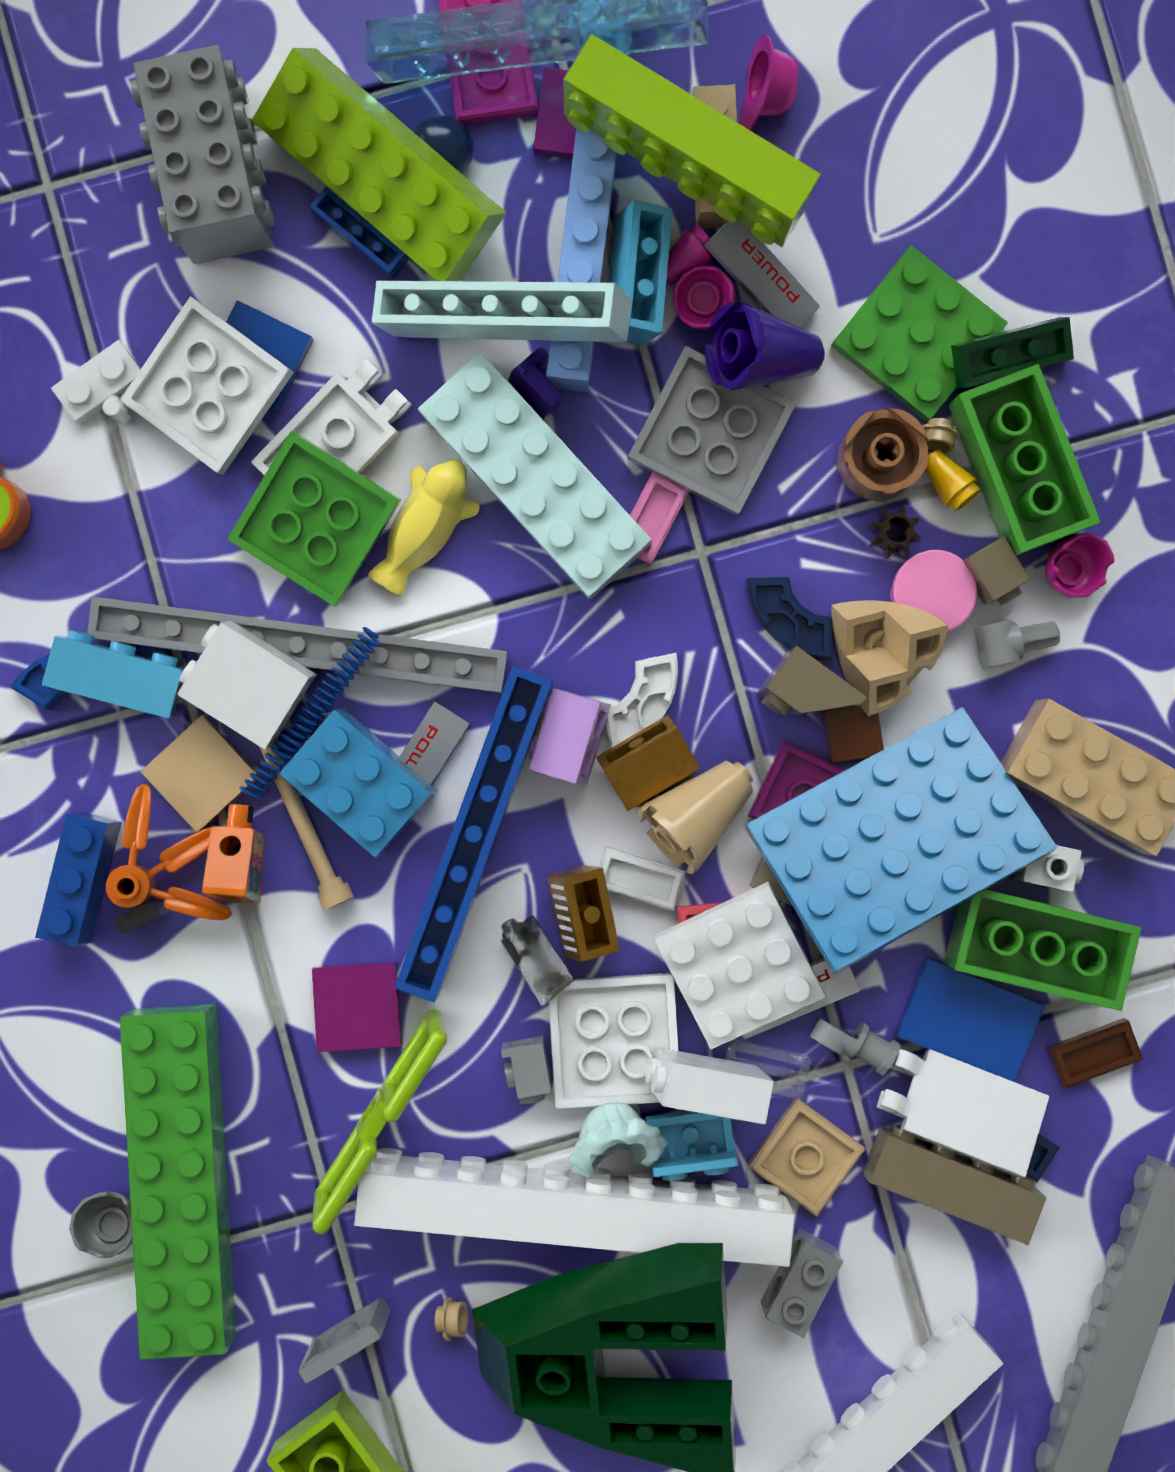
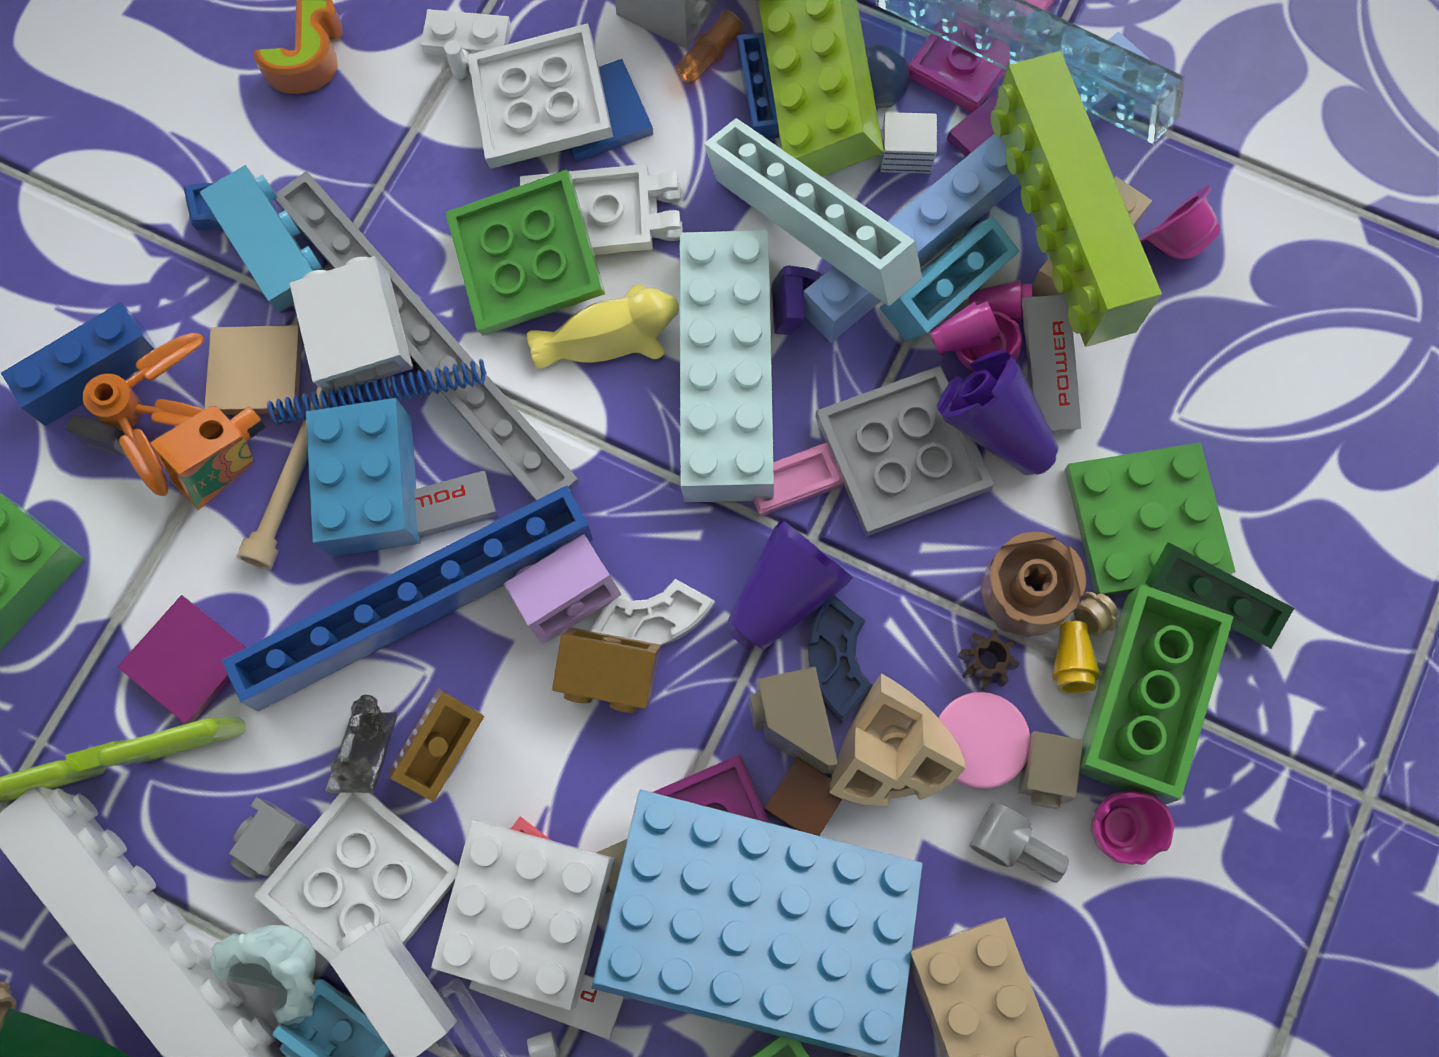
camera: 40 degrees right, 15 degrees down
white tile [599,847,685,911] -> none
tan cone [636,761,753,874] -> none
none -> clear orange axle [675,10,744,84]
none -> dark purple cone [728,519,853,651]
none -> white brick [878,112,937,174]
none -> dark pink cone [929,301,1000,355]

